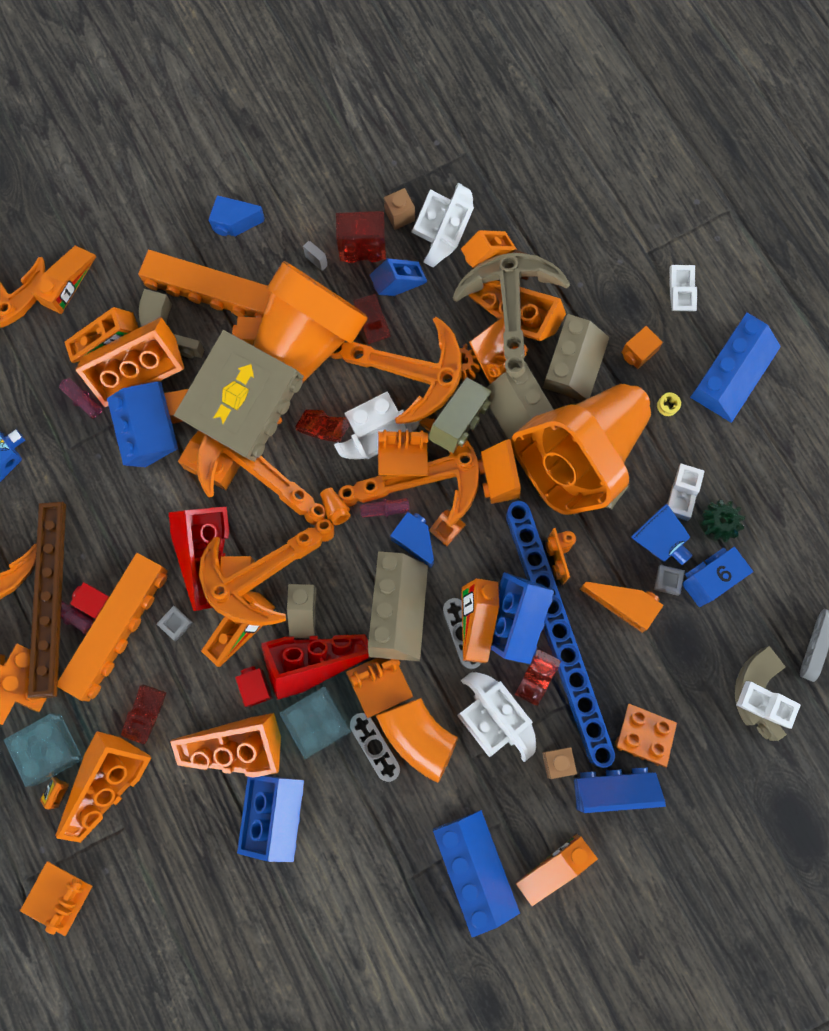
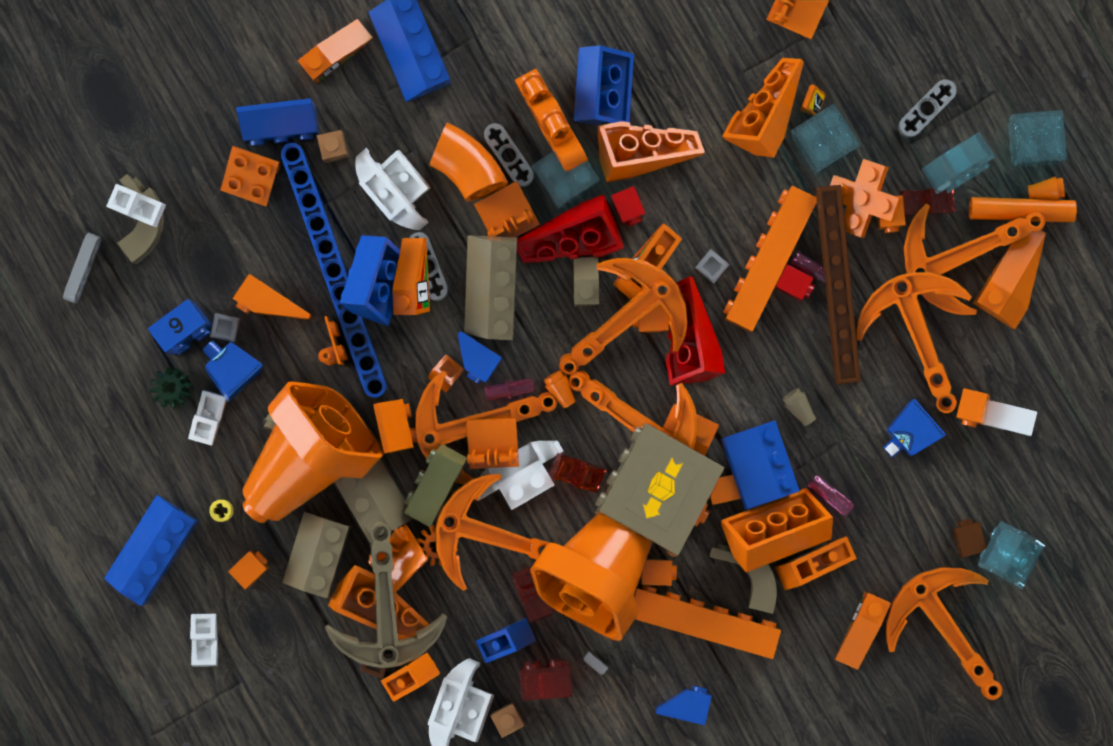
camera: 175 degrees left, 10 degrees up
clear red slope [121,684,167,744] -> none
clear red slope [514,649,561,706] -> none
none -> orange piece [514,69,588,172]
none -> dark tan cone [782,388,816,426]

